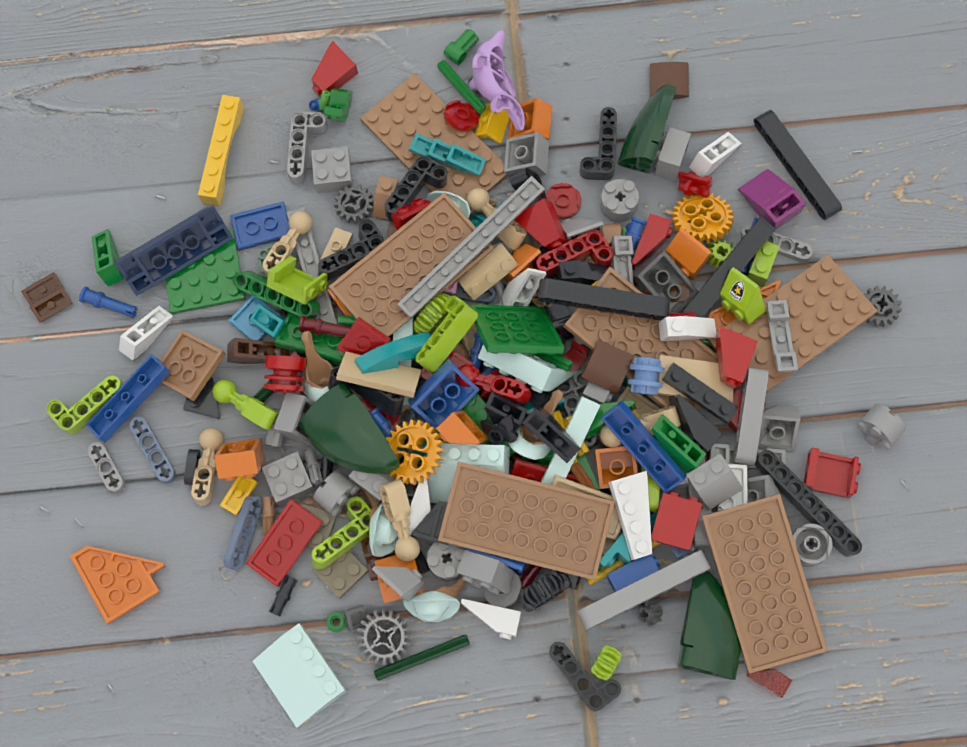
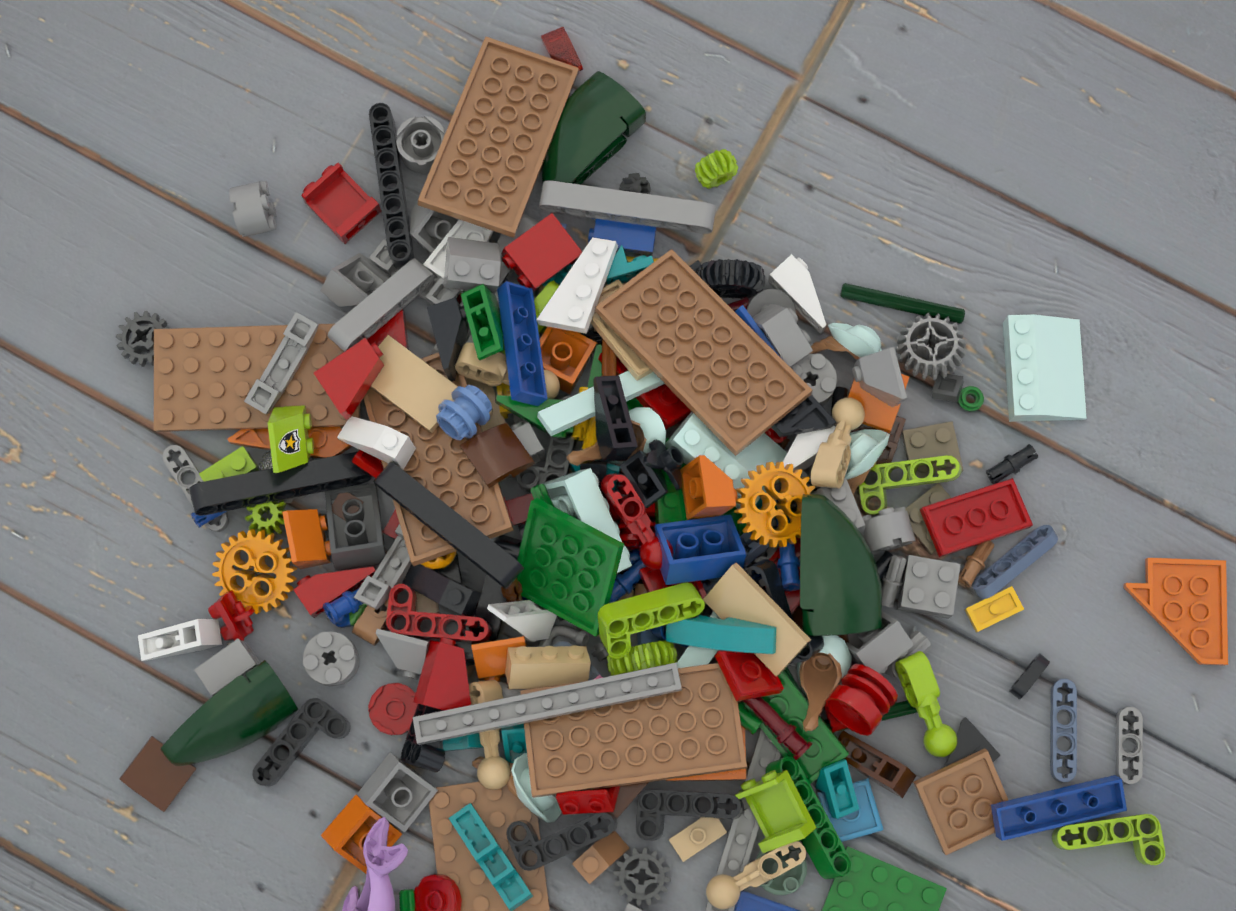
camera: 150 degrees left, 5 degrees up
white slope [119,306,173,361] -> none
tan beam [191,428,224,506] -> none
orange brick [214,438,265,481] -> none
yellow panel [475,103,510,144] -> none
black beam [549,642,621,712] -> none
black plate [662,363,738,424] -> none
magenta slope [738,169,806,229] -> none
black beam [754,110,842,220] -> none

